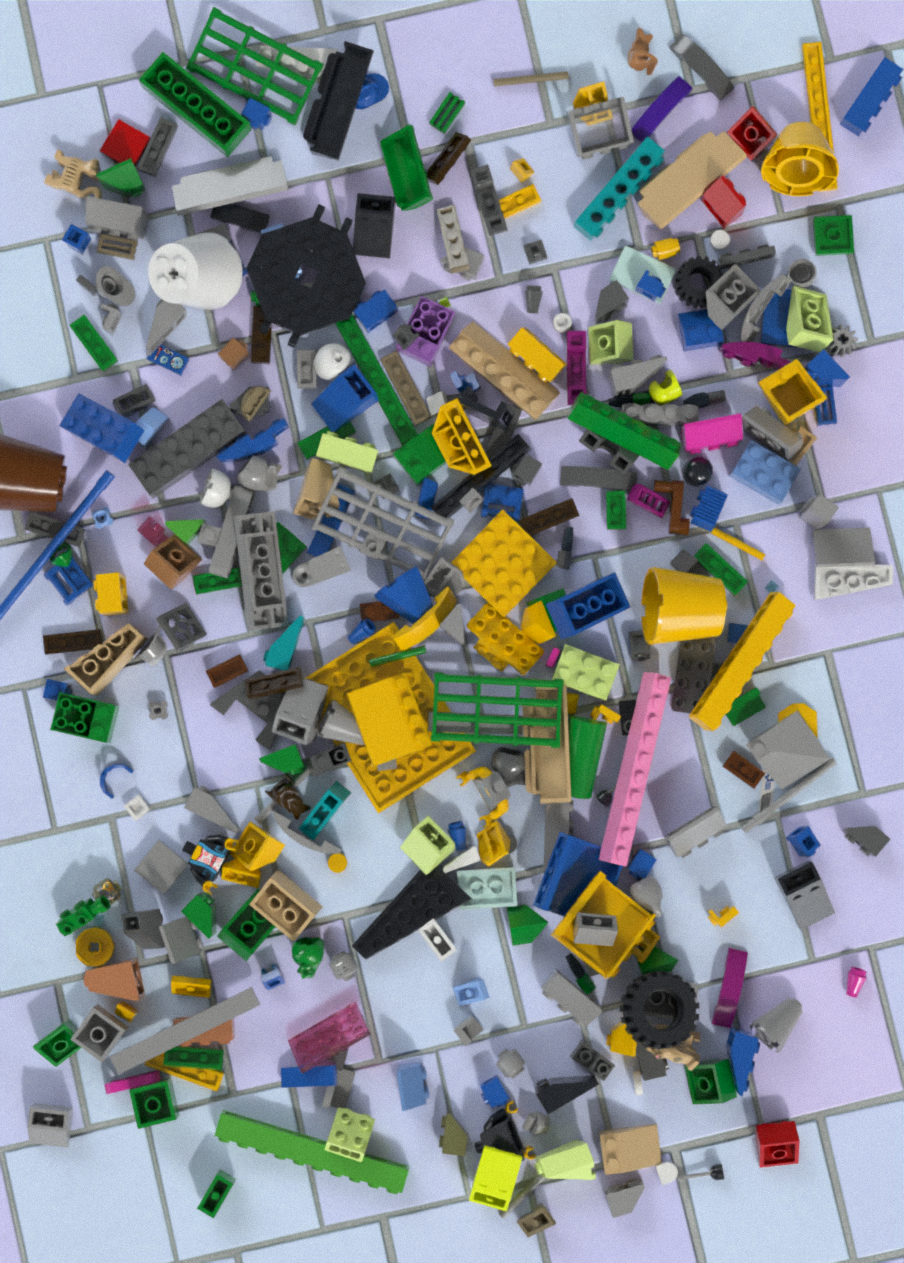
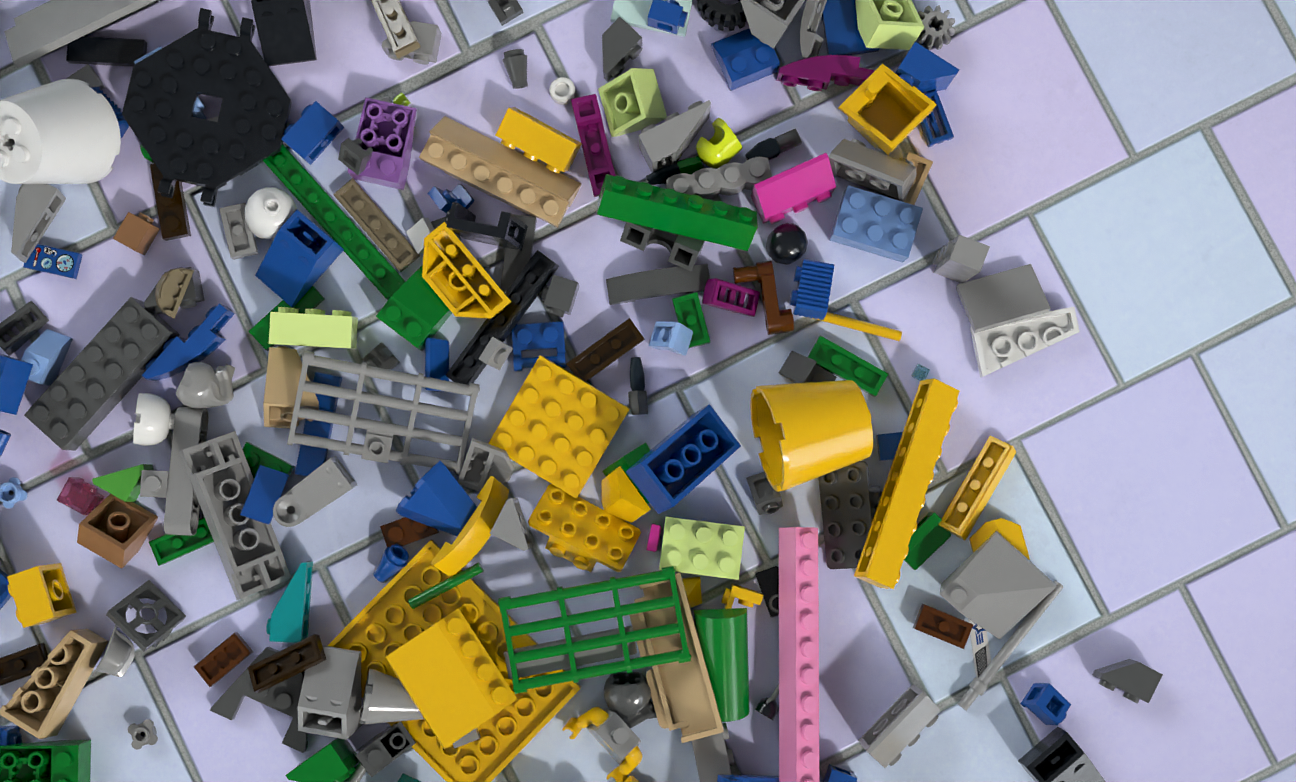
camera: 15 degrees left, 0 degrees up
none -> blue slope [240,465,289,525]
none -> light blue slope [649,321,693,356]
none -> yellow slope [938,435,1016,541]

